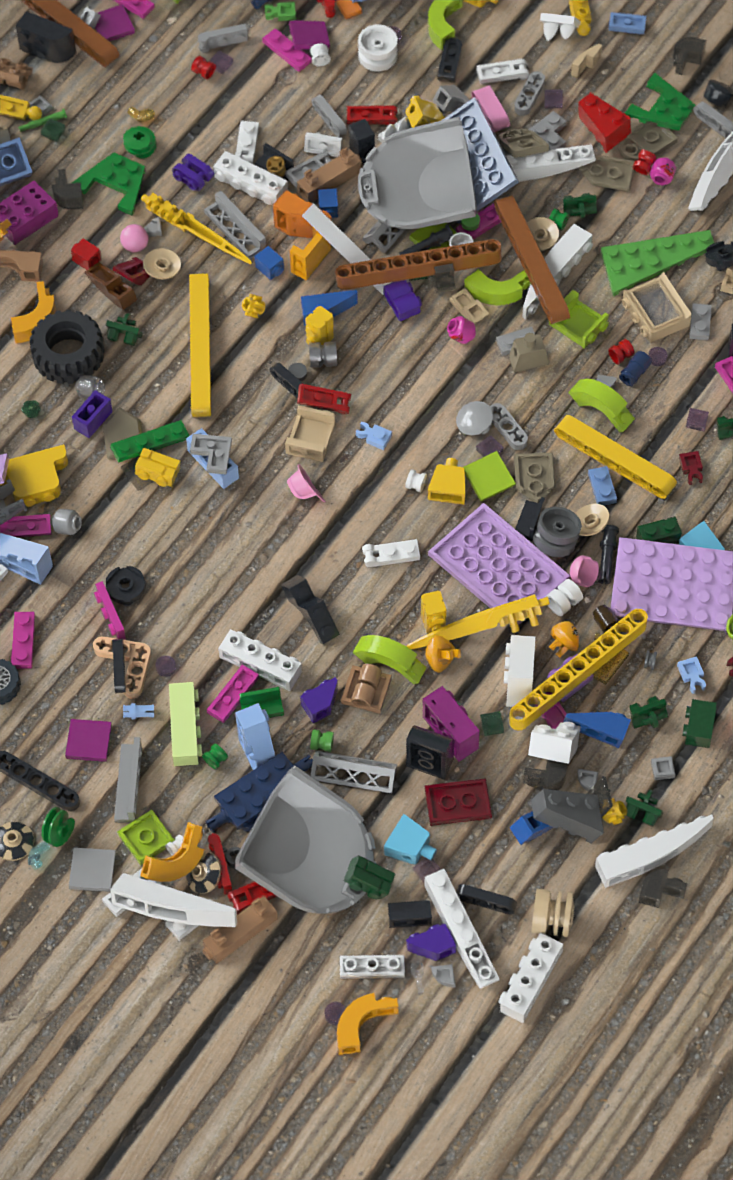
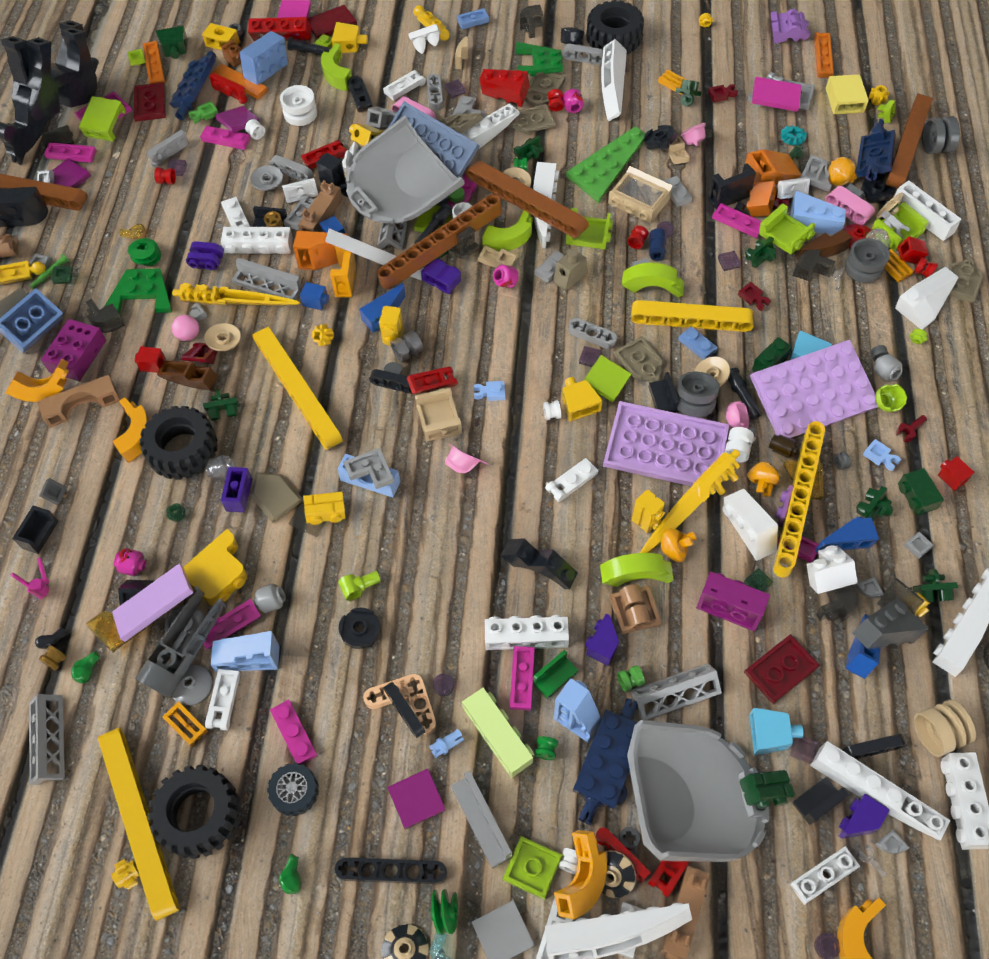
camera: 30 degrees left, 0 degrees up
dark pink plate [94,581,126,640] -> none
green plate [110,420,189,463] -> none
black brick [406,725,454,780] -> none
light grey dish [456,401,493,436] -> none
none -> light grey dish [250,165,283,191]
none -> lime pin [338,571,381,601]

